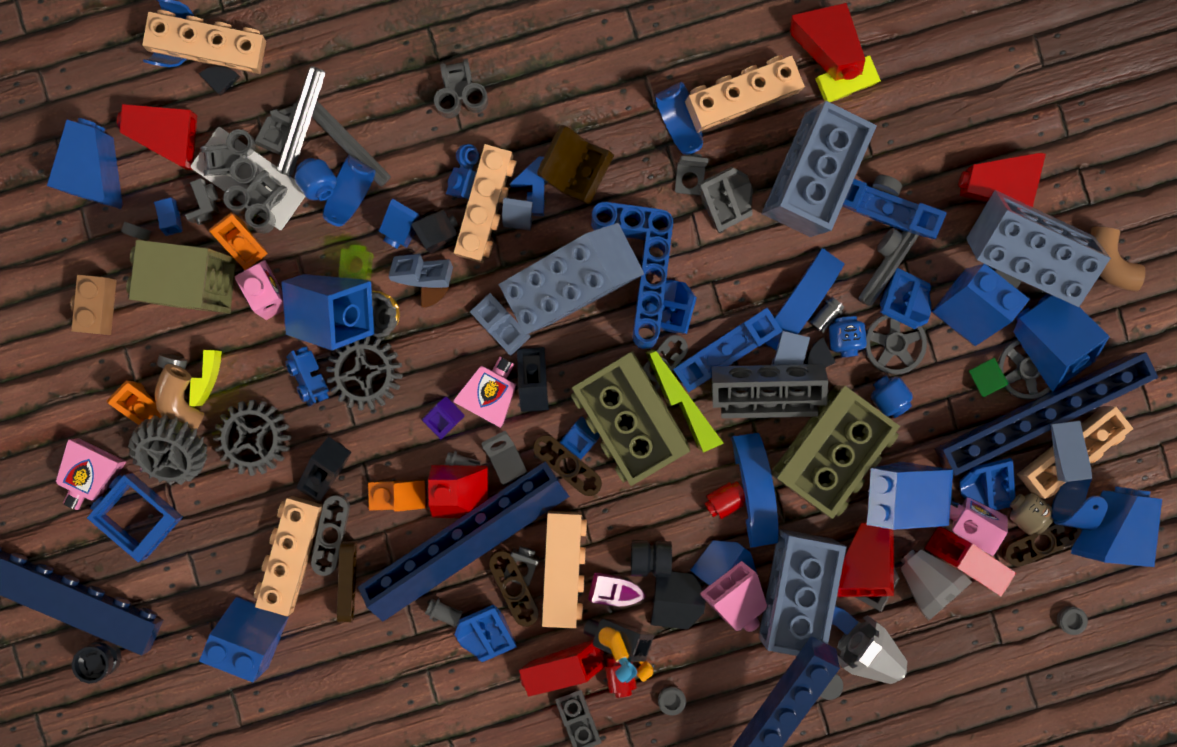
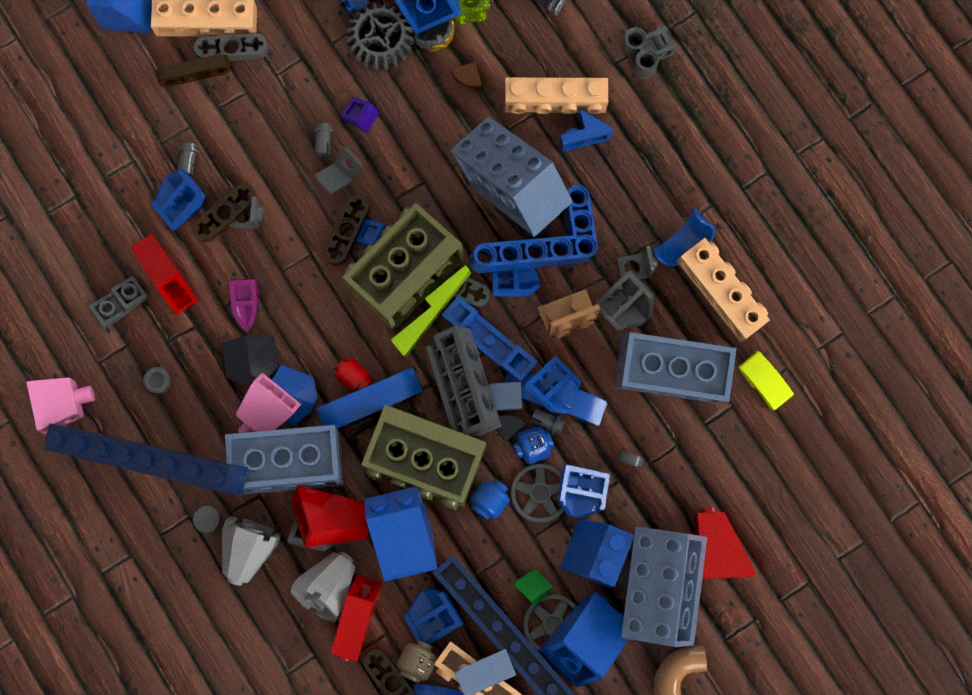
camera: 70 degrees right, 10 degrees down
black slope [296,436,352,503] -> none
dark blue brick [358,461,570,622] -> none
orange slope [368,480,426,512] -> none
blue slope [379,199,422,249] -> none
sand blue slope [388,254,453,288] -> none
black slope [411,210,461,254] -> none
red slope [428,465,488,518] -> none
blue plate [446,144,479,199] -> none
bright pink torso [454,357,517,428] -> none
sand blue slope [470,293,531,356] -> none
sand blue slope [502,198,533,231] -> none
black slope [517,347,549,412] -> none
dark brown bracket [537,125,614,205] -> none
light nougat brick [542,511,587,628] -> none
torso [583,618,654,683] -> none
red brick [605,656,637,698] -> none
black wheel [631,540,672,577] -> none
red slope [790,3,866,81] -> none
blue piece [832,605,858,635] -> none
blue slope [842,179,947,239] -> none
dark grey axle [859,231,919,306] -> none
dark grey tile [872,175,902,197] -> none
bright pink torso [950,498,1008,556] -> none
none -> blue slope [524,356,581,414]
none -> medium nougat bracket [537,289,601,339]

